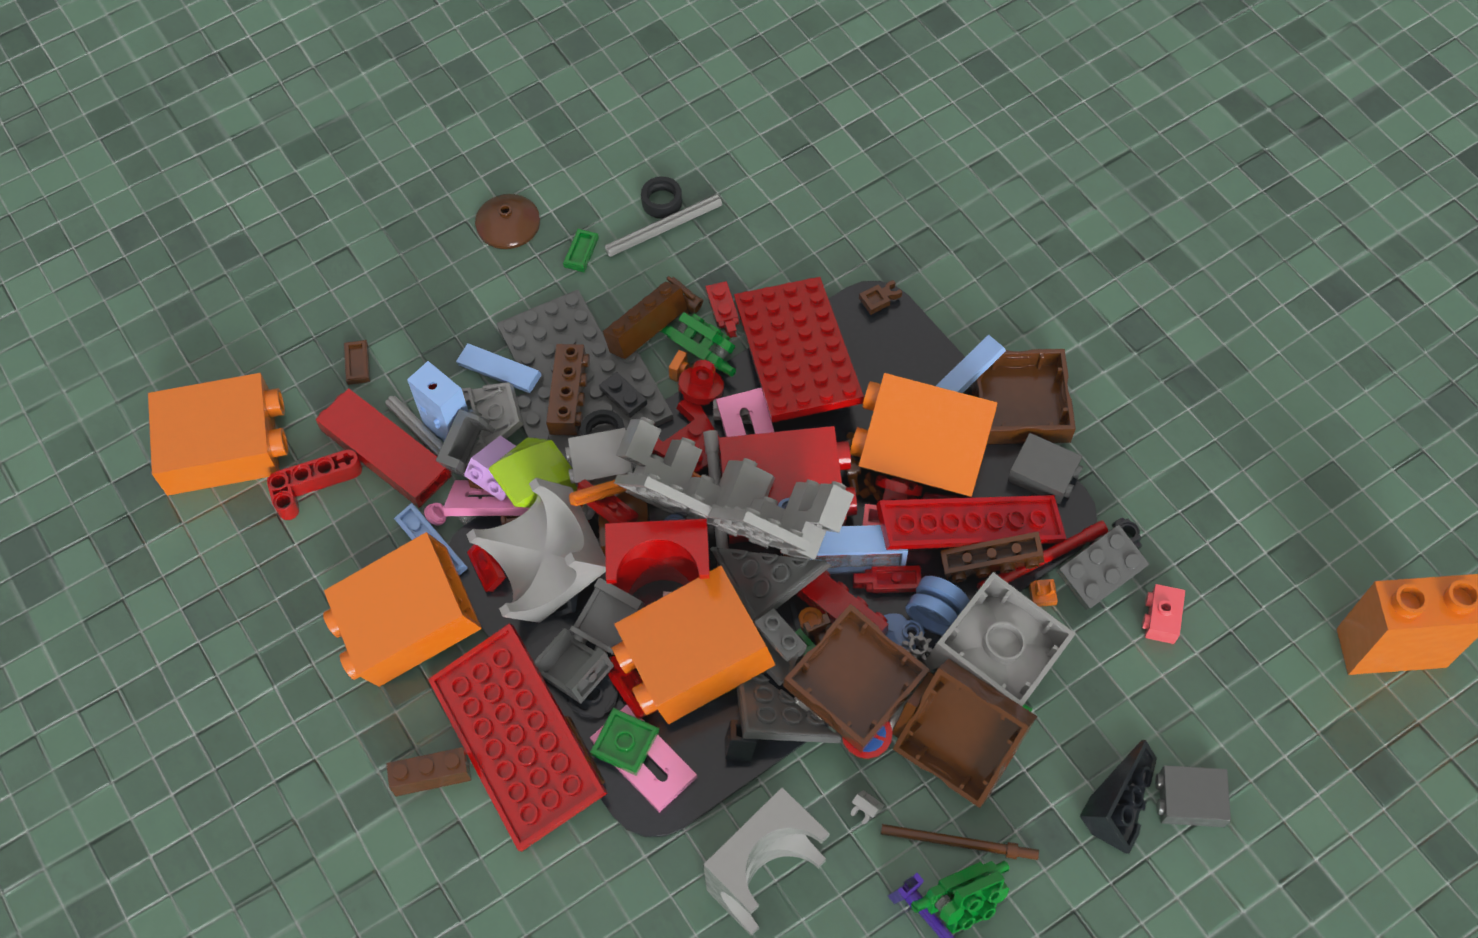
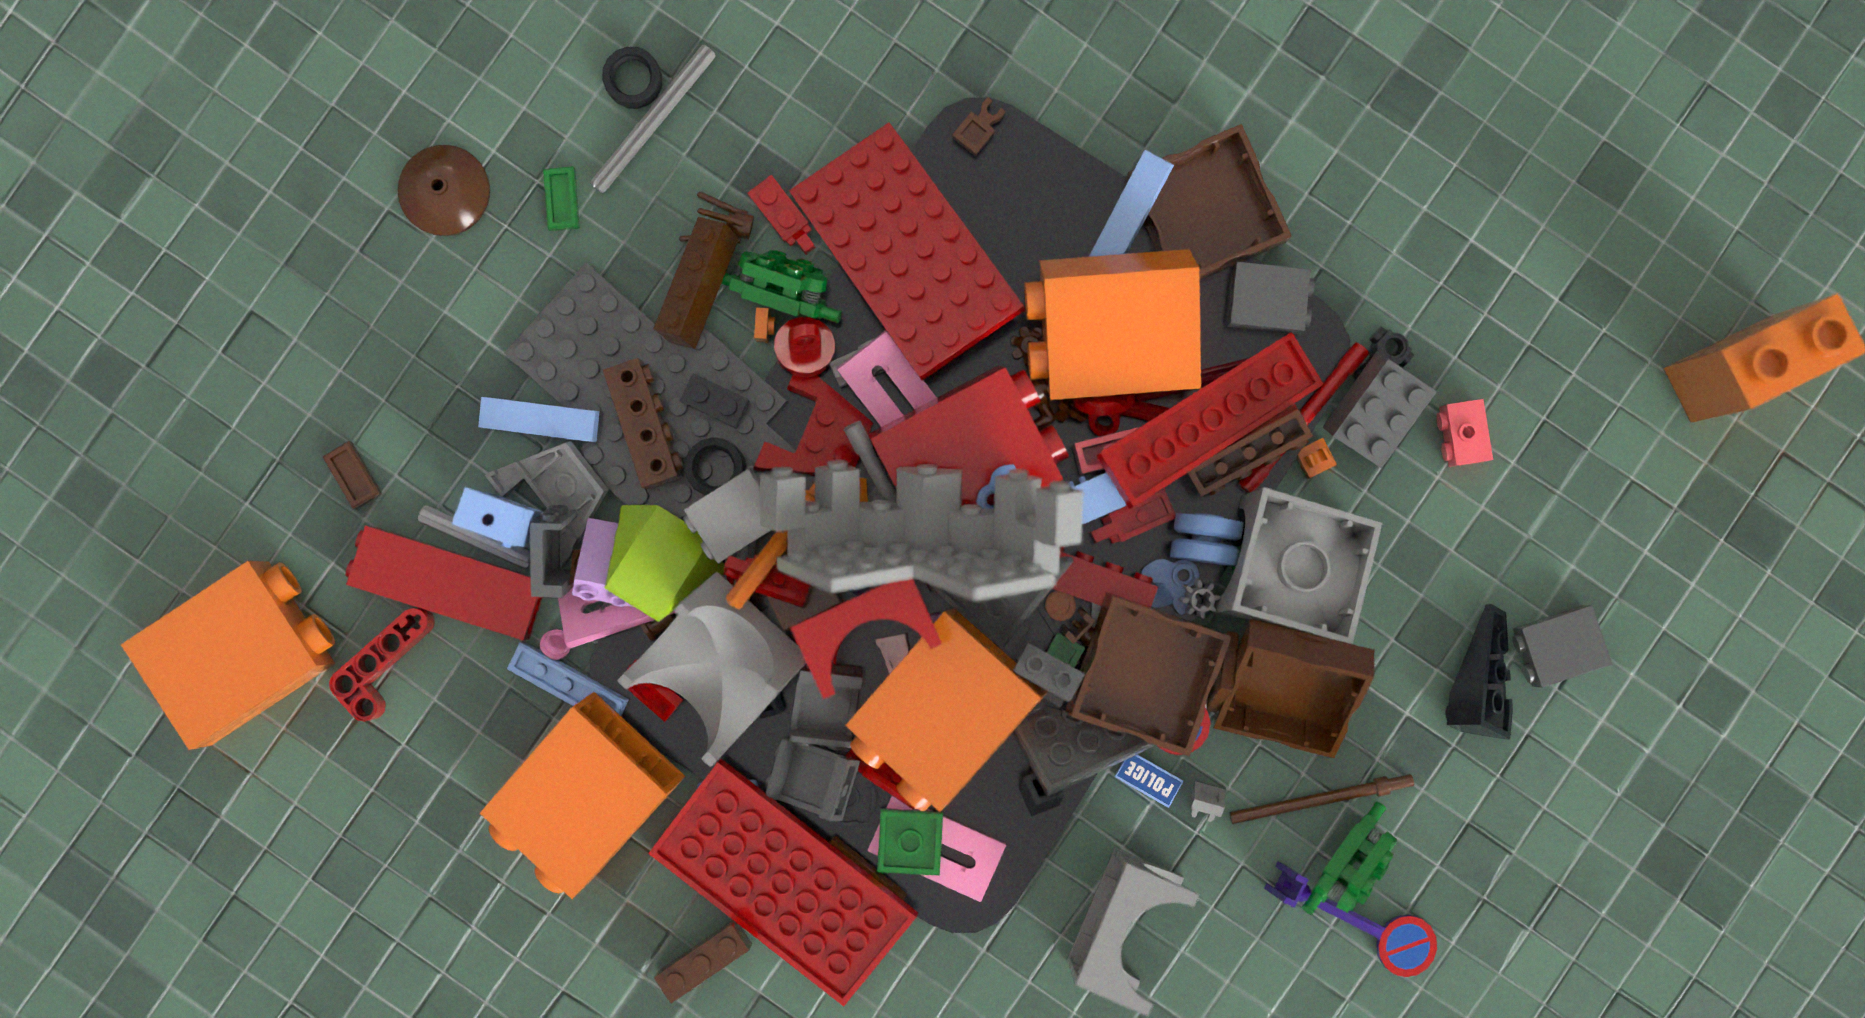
camera: 25 degrees left, 25 degrees up
none -> blue tile [1114,754,1183,808]

